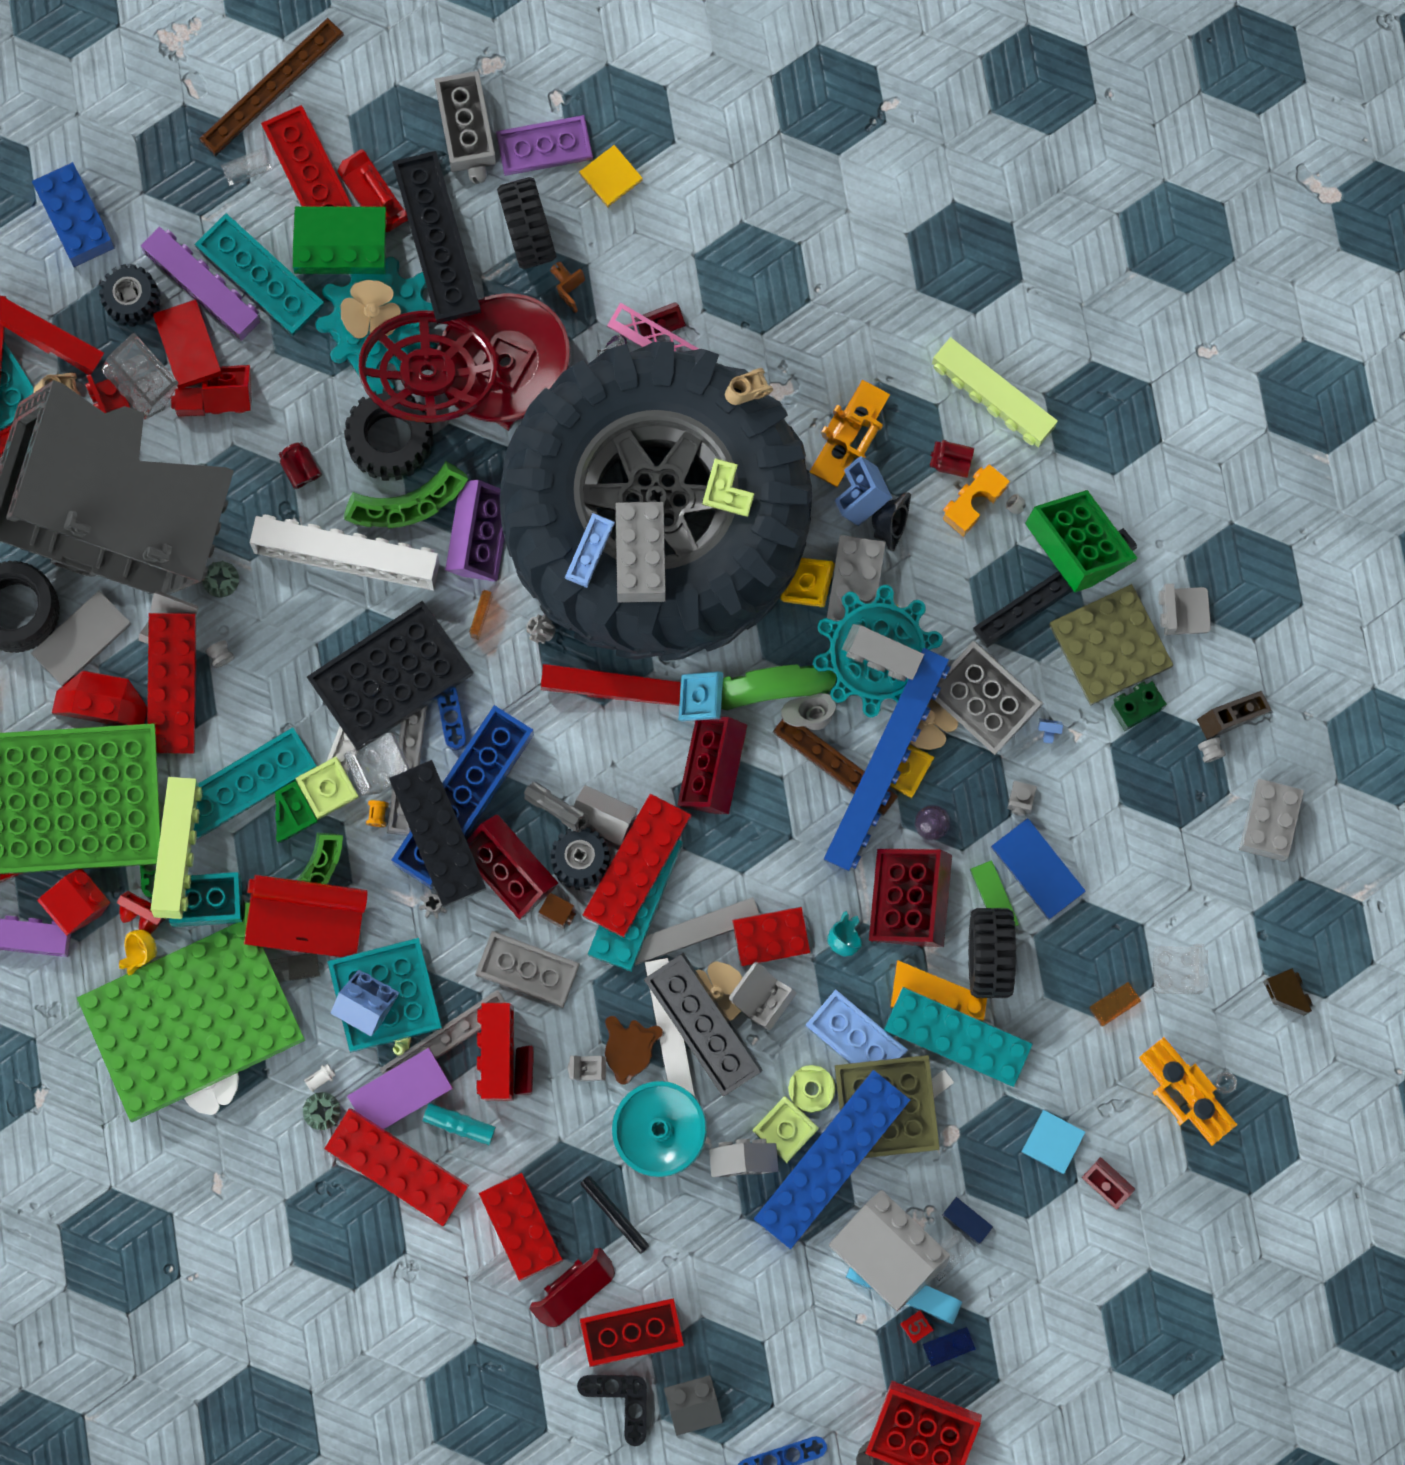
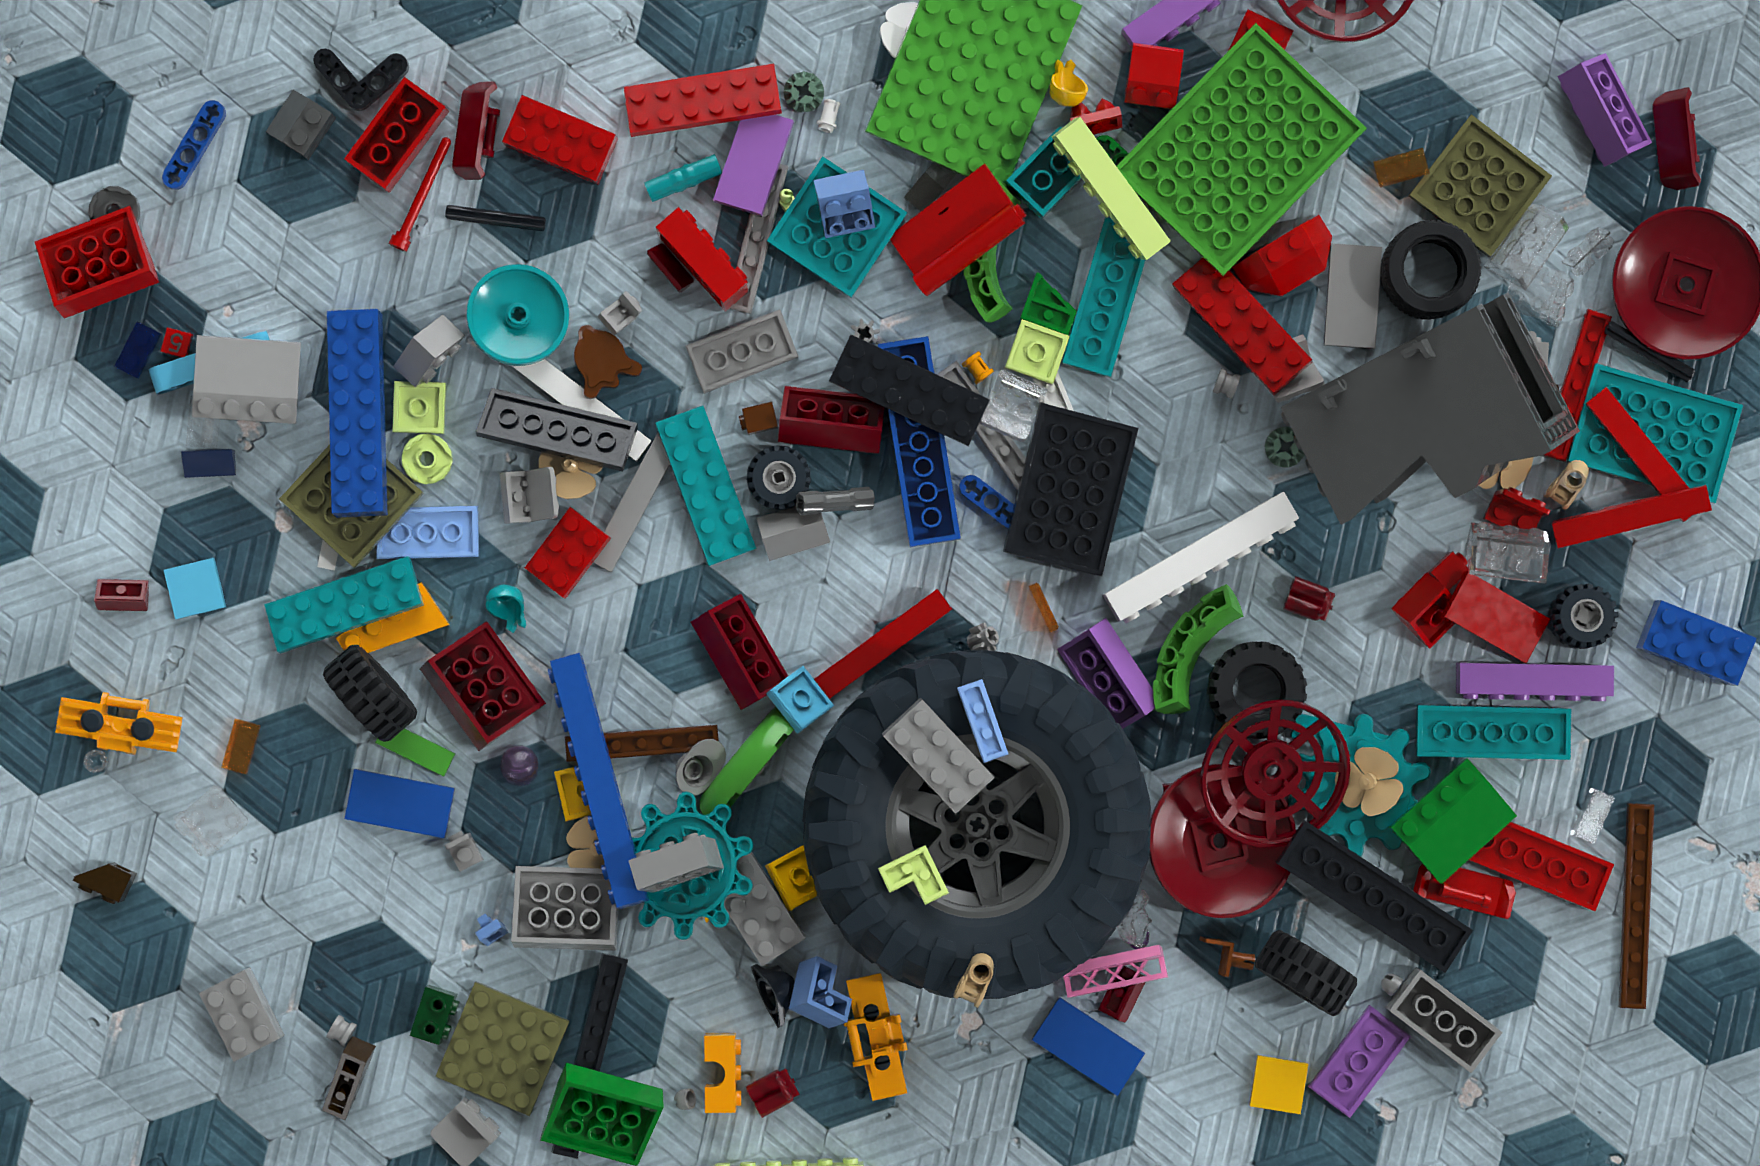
camera: 150 degrees right, 10 degrees up
red plate [582,794,692,938] -> none
none -> red piece [388,137,451,252]
none -> blue tile [1032,996,1145,1096]

